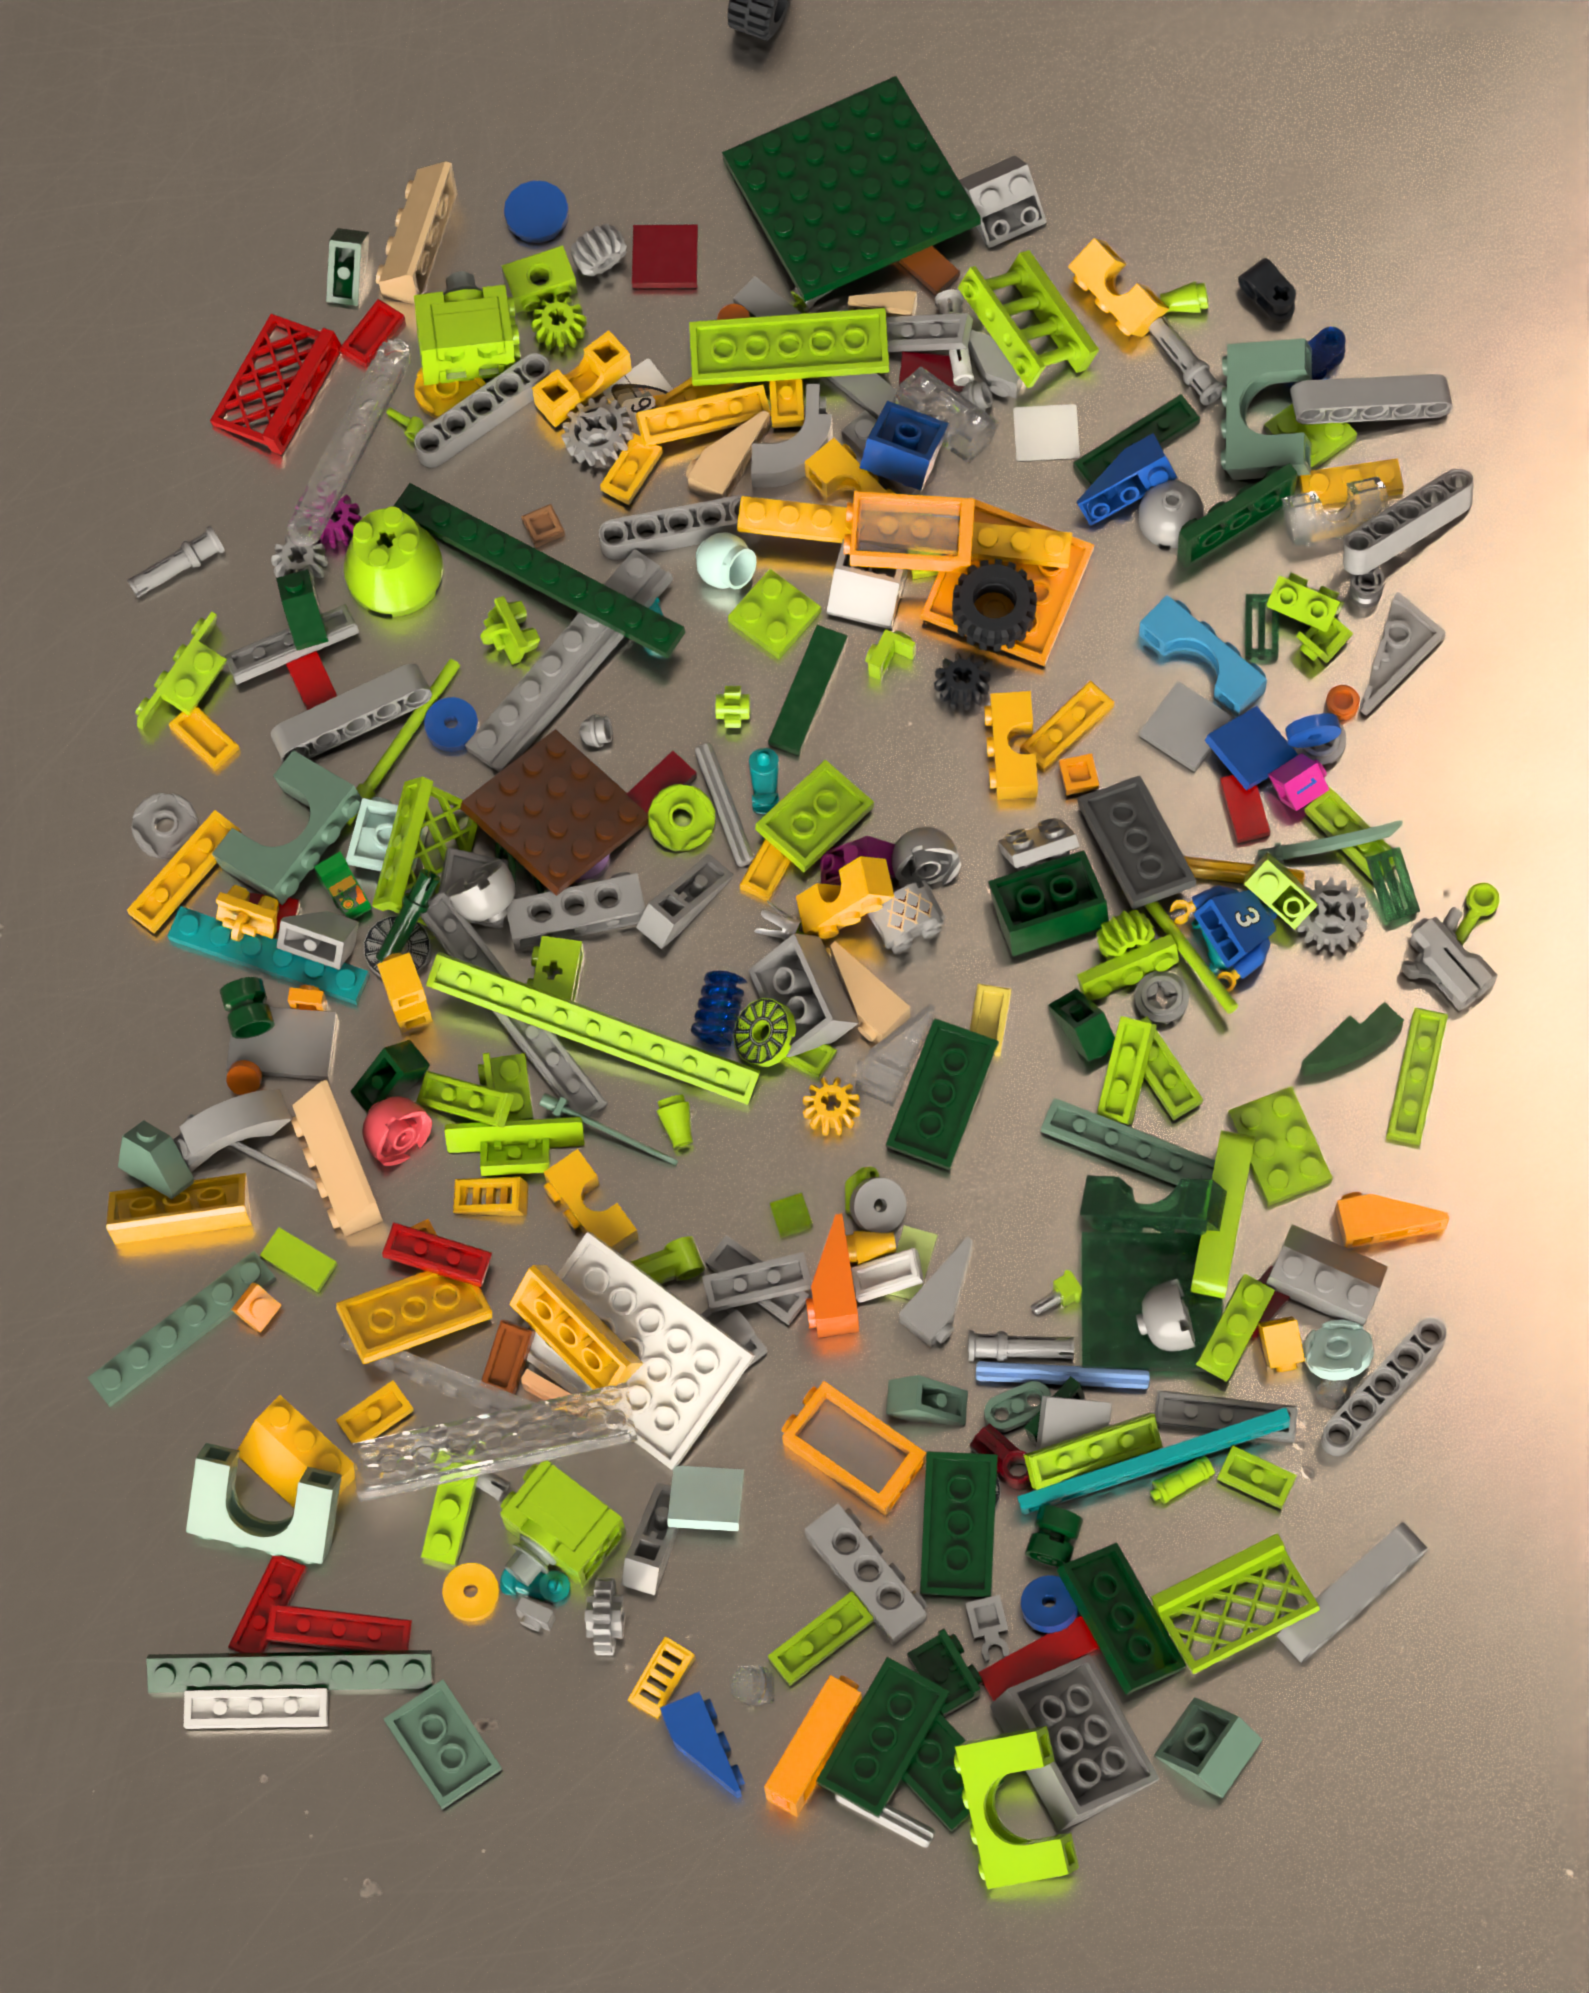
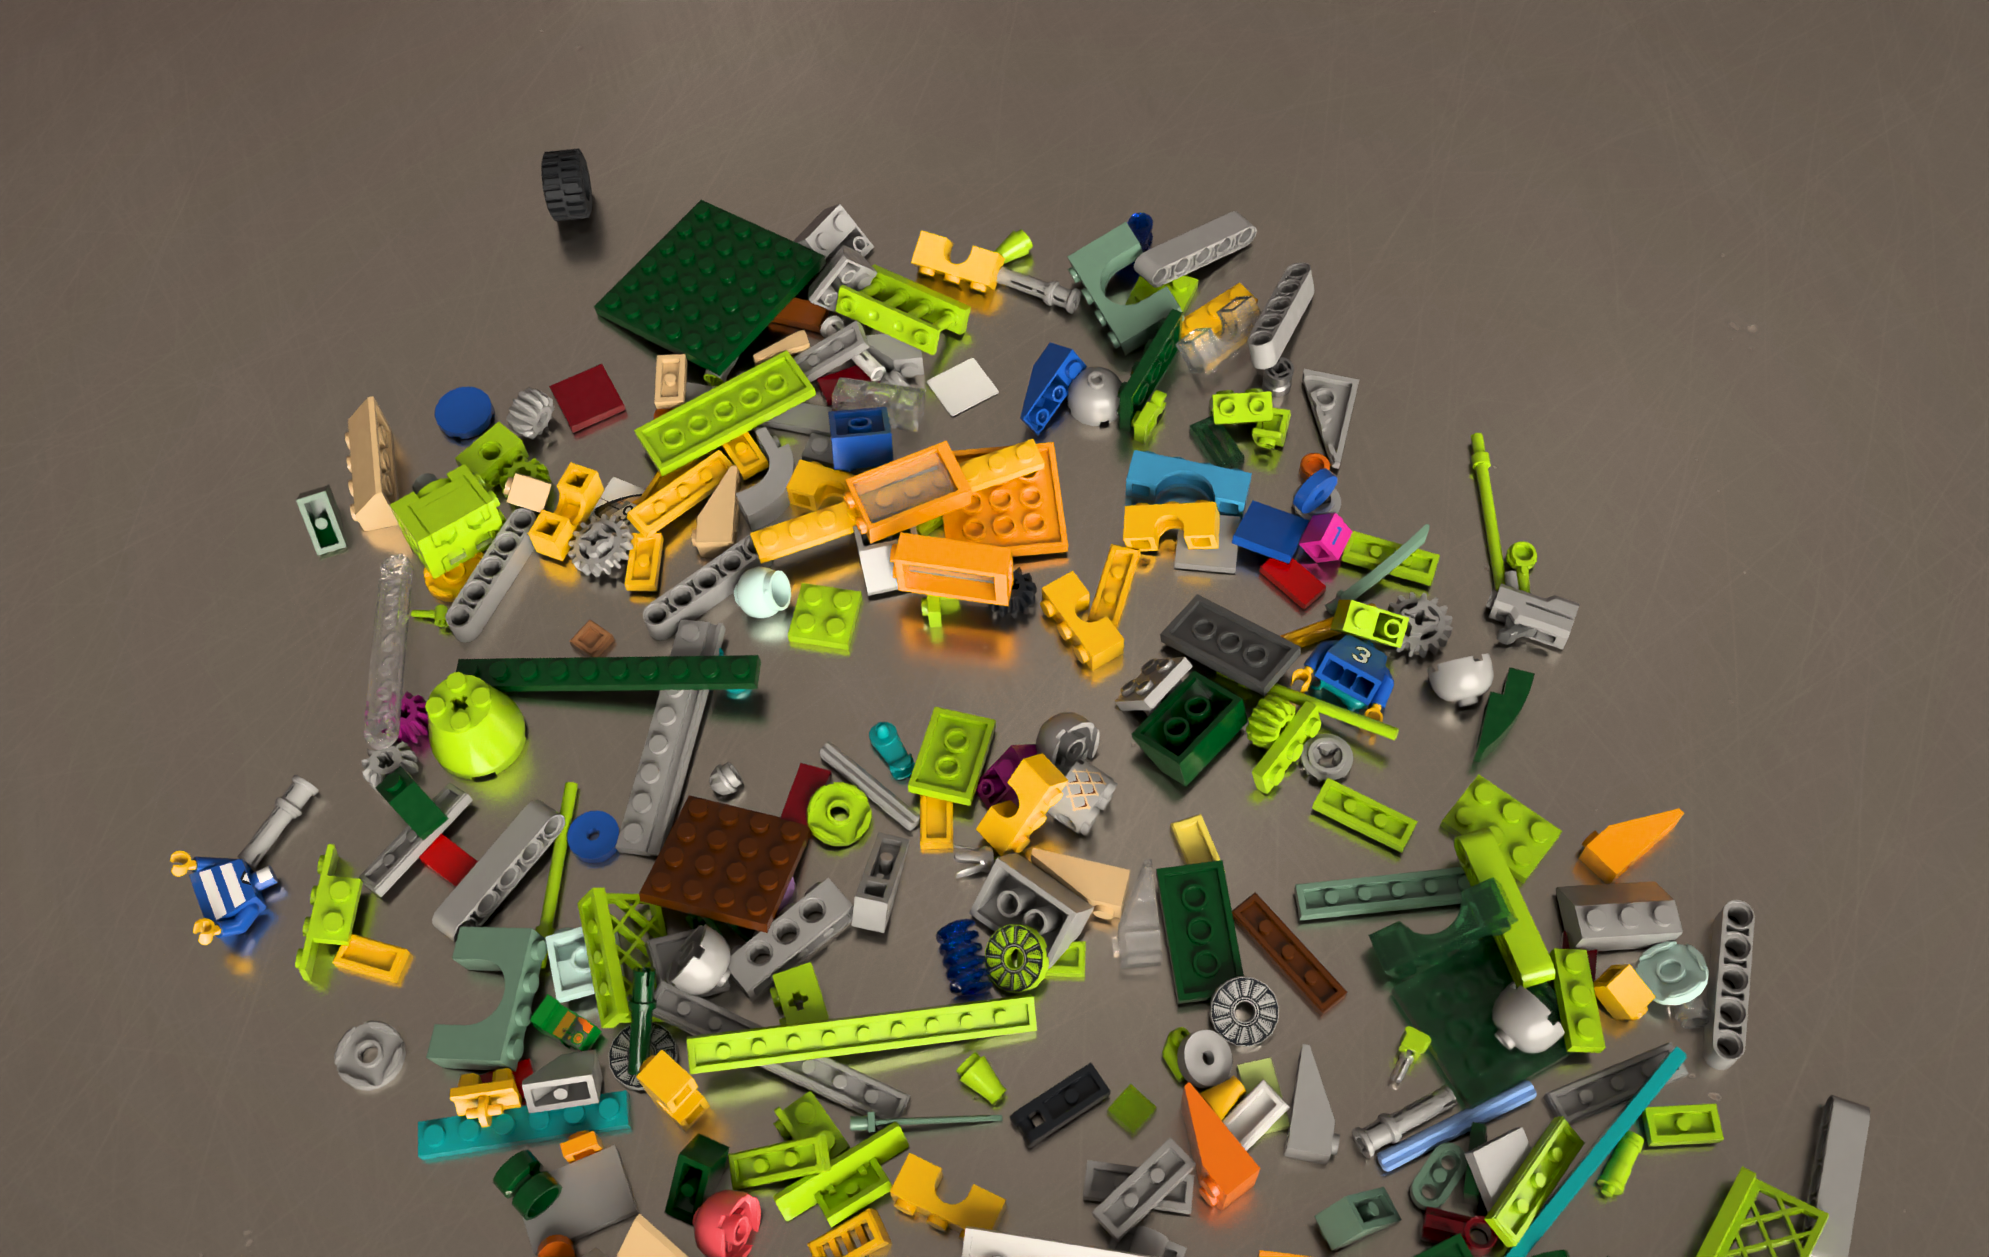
camera: 30 degrees left, 10 degrees down
yellow plate [127,810,242,934] -> none
red fence [210,314,341,455] -> none
red tile [340,299,405,369] -> none
lime hips [480,596,540,665] -> none
lime piece [631,1236,705,1284] -> none
lime gear [716,686,750,728] -> none
dark green tile [768,625,848,756] -> none
yellow gear [803,1077,860,1136] -> none
black tyre [952,559,1037,652] -> none
dark green slope [1048,988,1115,1061] -> none
light orange plate [1059,753,1099,795] -> none
dark green tile [1073,394,1200,487] -> none
lime plate [1097,1016,1157,1125] -> none
black piece [1238,258,1296,322] -> none
clear green tile [1365,847,1420,922] -> none
lime tile [1386,1007,1448,1146] -> none
none -> torso [170,851,278,945]
none -> brick [503,473,552,512]
none -> tan plate [654,354,687,409]
none -> light grey slope [808,245,878,315]
none -> light orange window [890,532,1014,606]
none -> black plate [1009,1062,1111,1148]
none -> yellow arch [1123,500,1220,551]
none -> lime plate [1131,390,1167,444]
none -> tile [1209,976,1279,1047]
none -> reddish brown tile [1232,892,1348,1016]
none -> light grey cylinder [1427,653,1494,707]
none -> lime bar [1471,433,1505,592]

